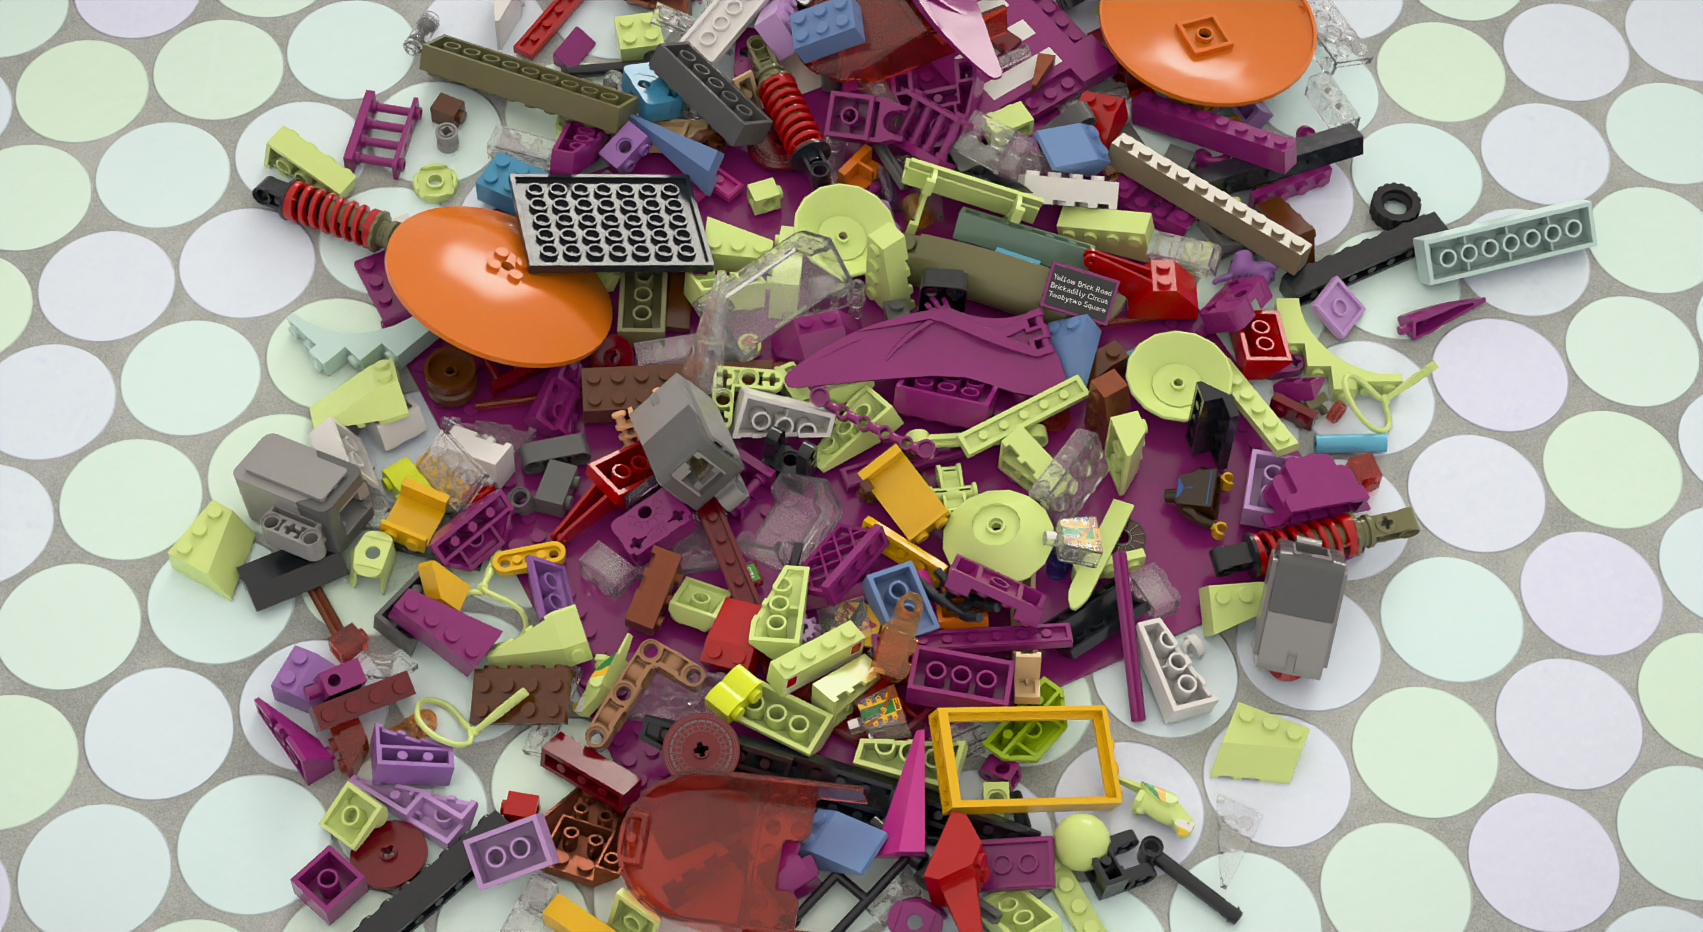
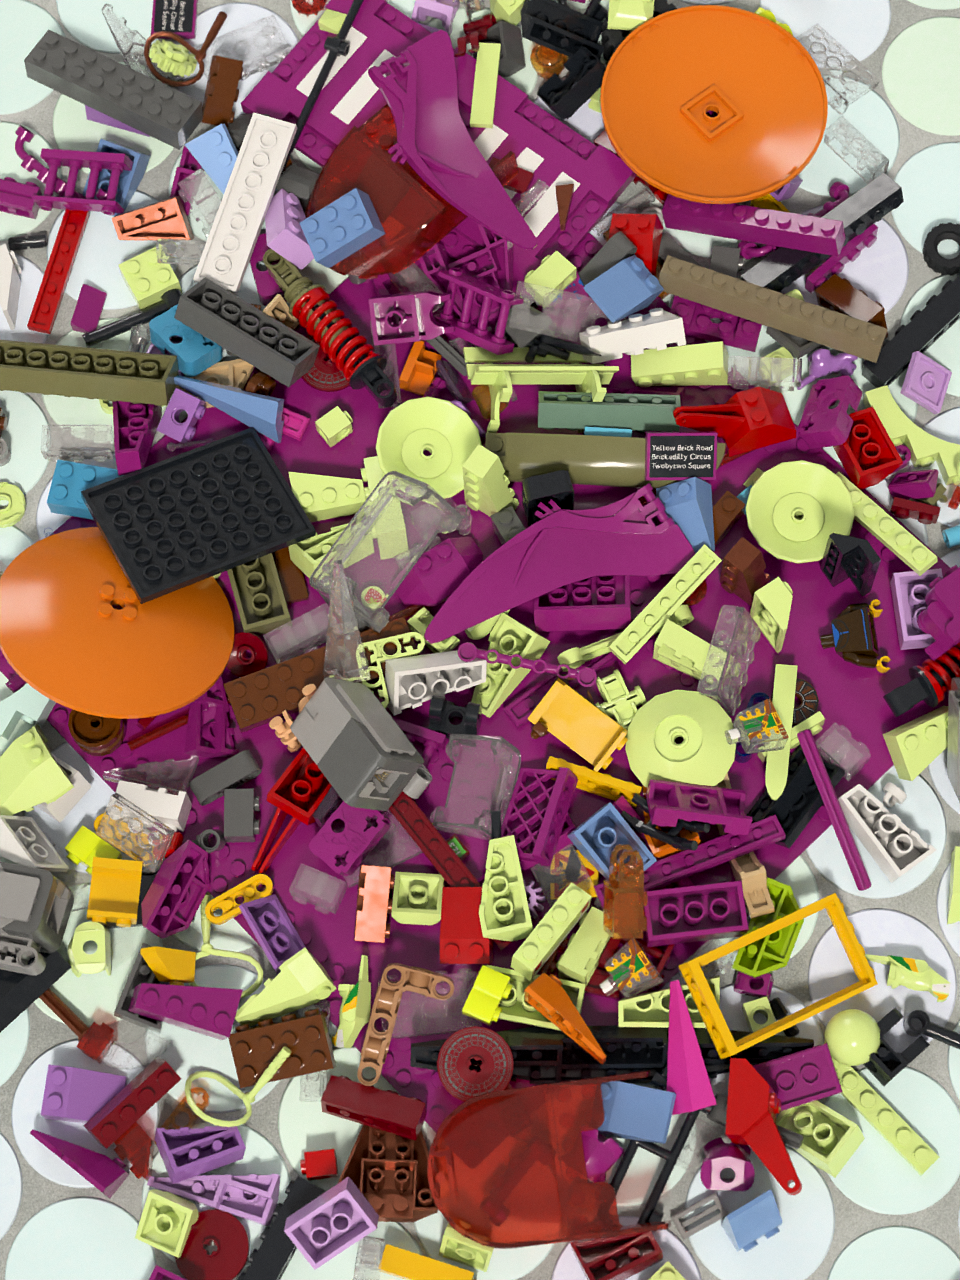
camera: 10 degrees left, 15 degrees up
magenta torso [303,658,367,703] -> none
none -> orange wedge [524,973,606,1065]

